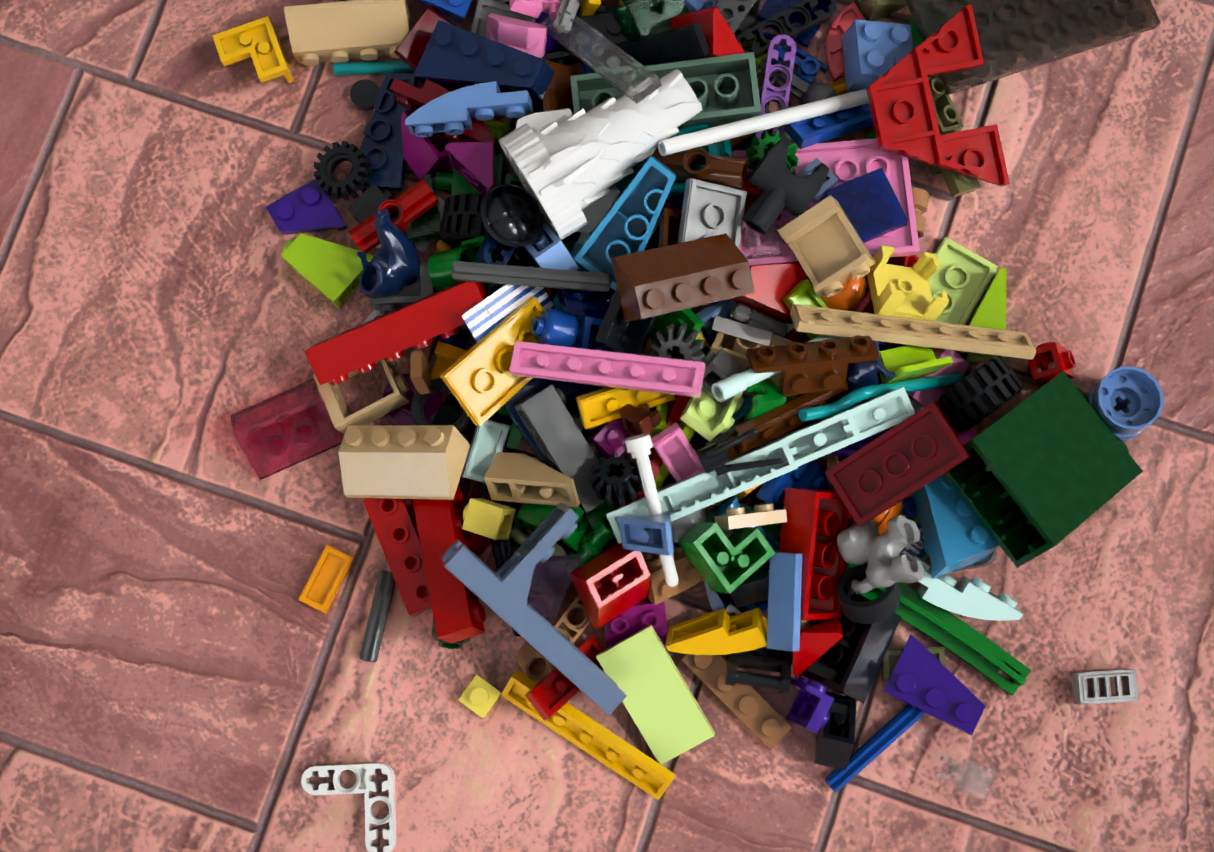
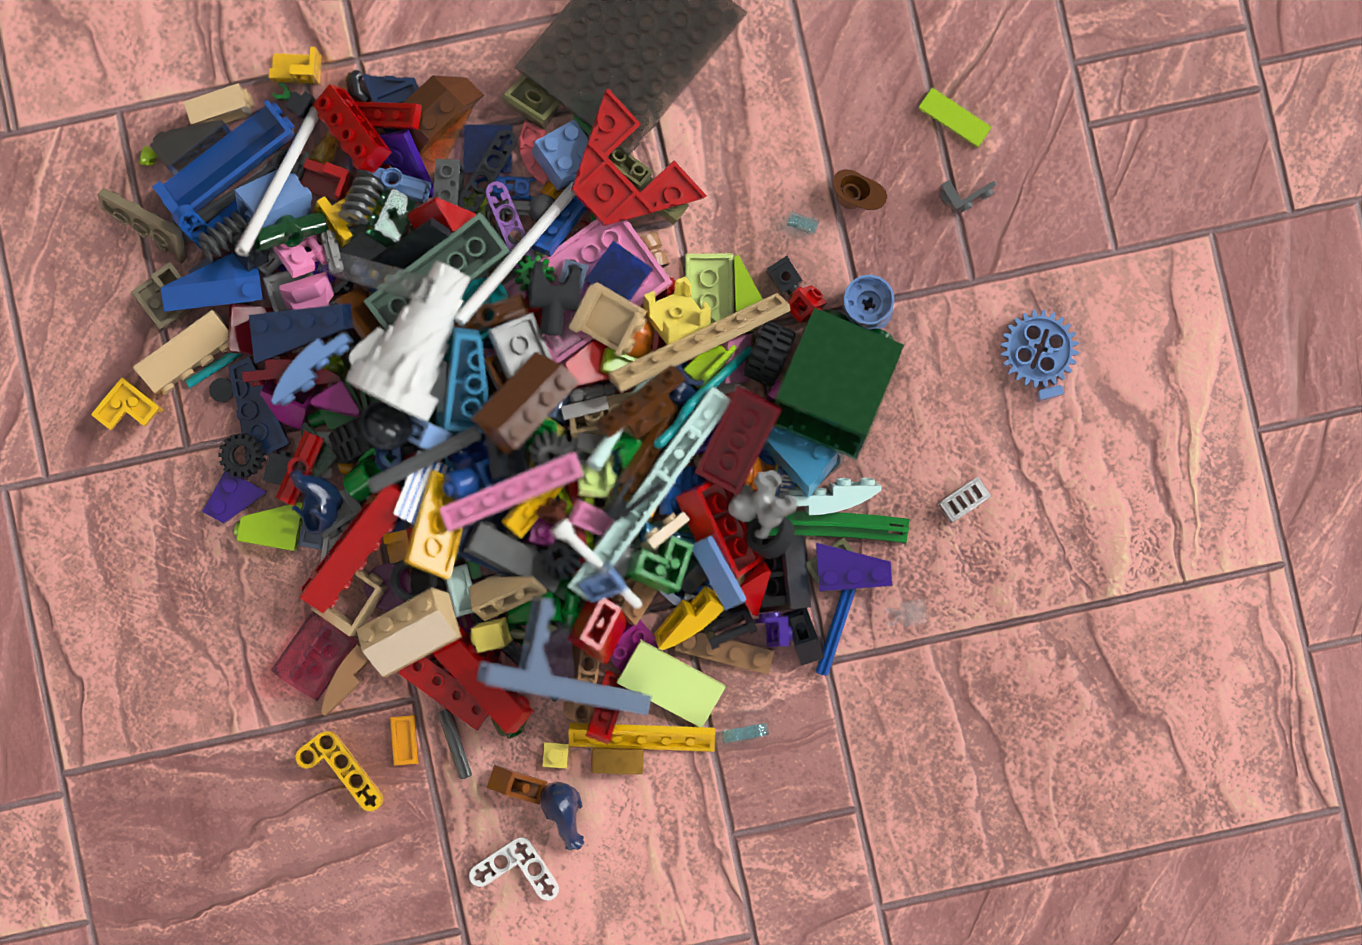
camera: 30 degrees left, 5 degrees up
medium nougat tile [410,350,431,395] -> none
none -> yellow beam [296,731,384,811]
none -> sand blue tile [298,521,324,550]
none -> medium nougat slope [321,644,370,716]
none -> dark orange slope [487,765,547,805]
none -> dark blue piece [540,782,585,850]
none -> pearl gold slope [591,748,644,774]
none -> clear light blue beam [722,723,769,743]
none -> black brick [766,256,803,296]
none -> clear light blue pin [787,211,819,235]
none -> reddish brown piece [832,169,887,210]

